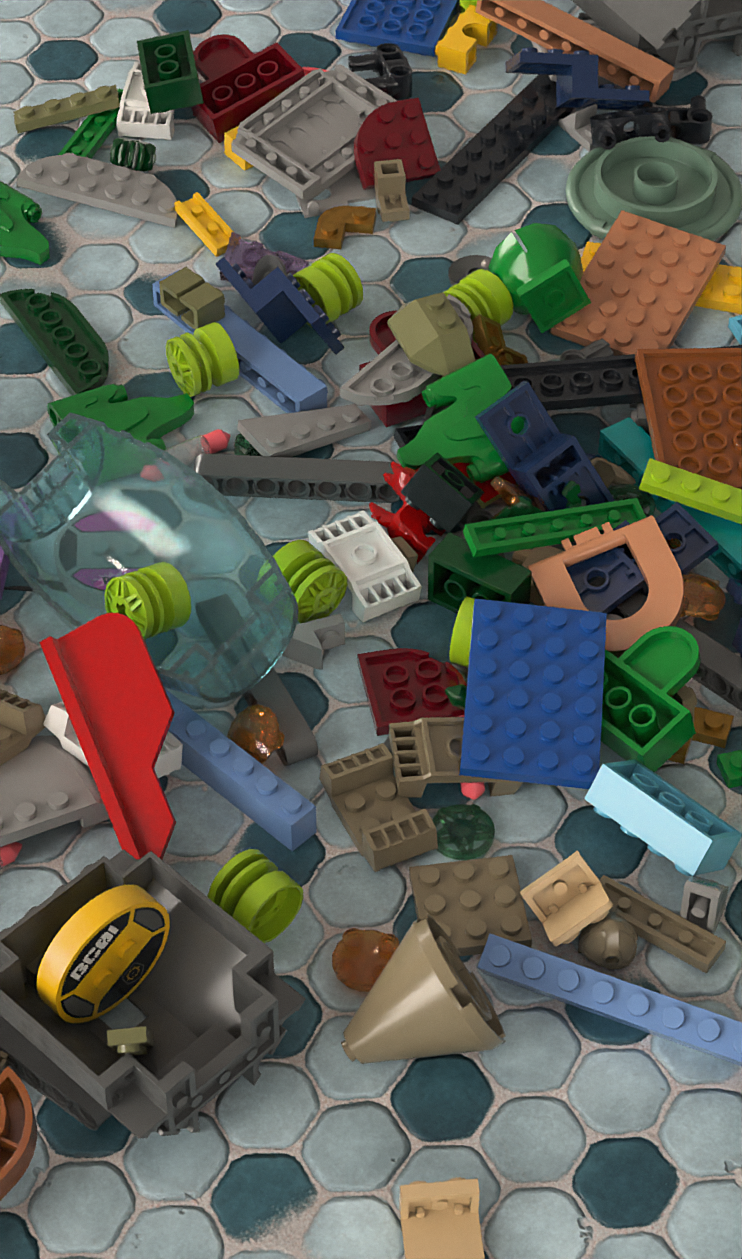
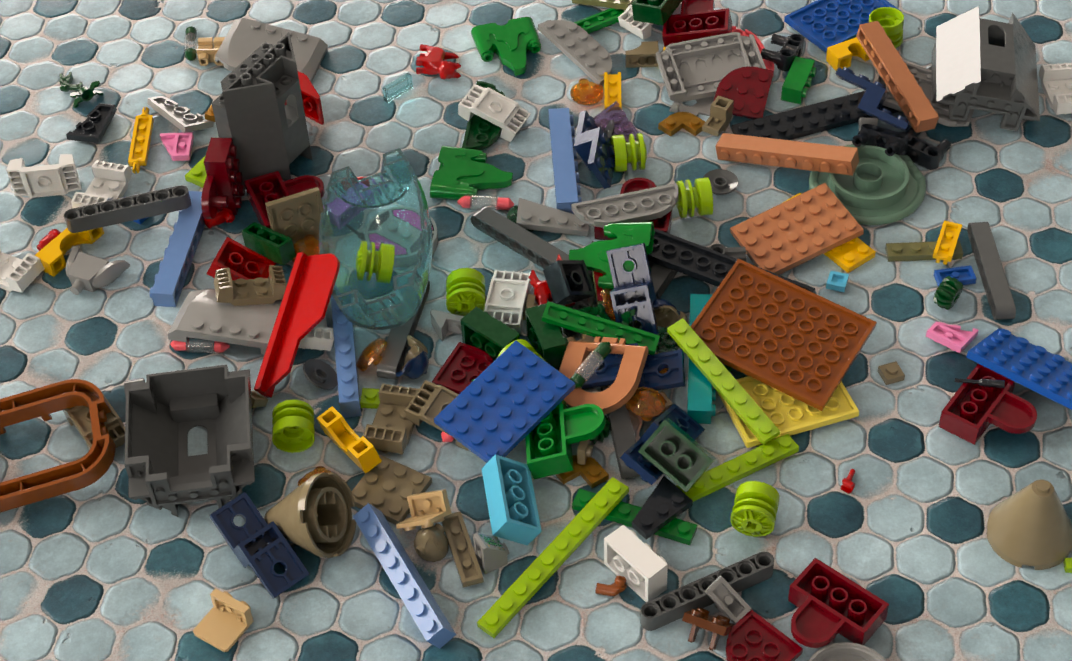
camera: 40 degrees right, 0 degrees up
yellow piece [36,885,170,1023] -> none
olive plate [107,1026,155,1056] -> none
dark green gear [110,138,156,172] -> none
olive piece [159,267,225,330] -> none
lime wheel [165,322,239,397] -> none
olive wedge [388,292,475,377] -> none
clear green wheel [432,804,495,860] -> none
pearl gold plate [472,314,528,365] -> none
green plate [488,223,591,333] -> none
none -> dark blue bracket [209,492,309,599]
none -> dark grey dish [303,359,338,390]
none -> yellow arch [316,406,382,474]
none -> lime plate [360,388,380,409]
none -> dark blue hair [396,335,429,379]
none -> white plate [458,84,531,142]
none -> dark green brick [461,307,520,362]
none -> clear orange dish [570,78,604,105]
none -> piece [570,342,611,389]
none -> dark tan arch [625,41,659,68]
none -> nougat brick [716,133,859,176]
none -> green brick [781,56,817,104]

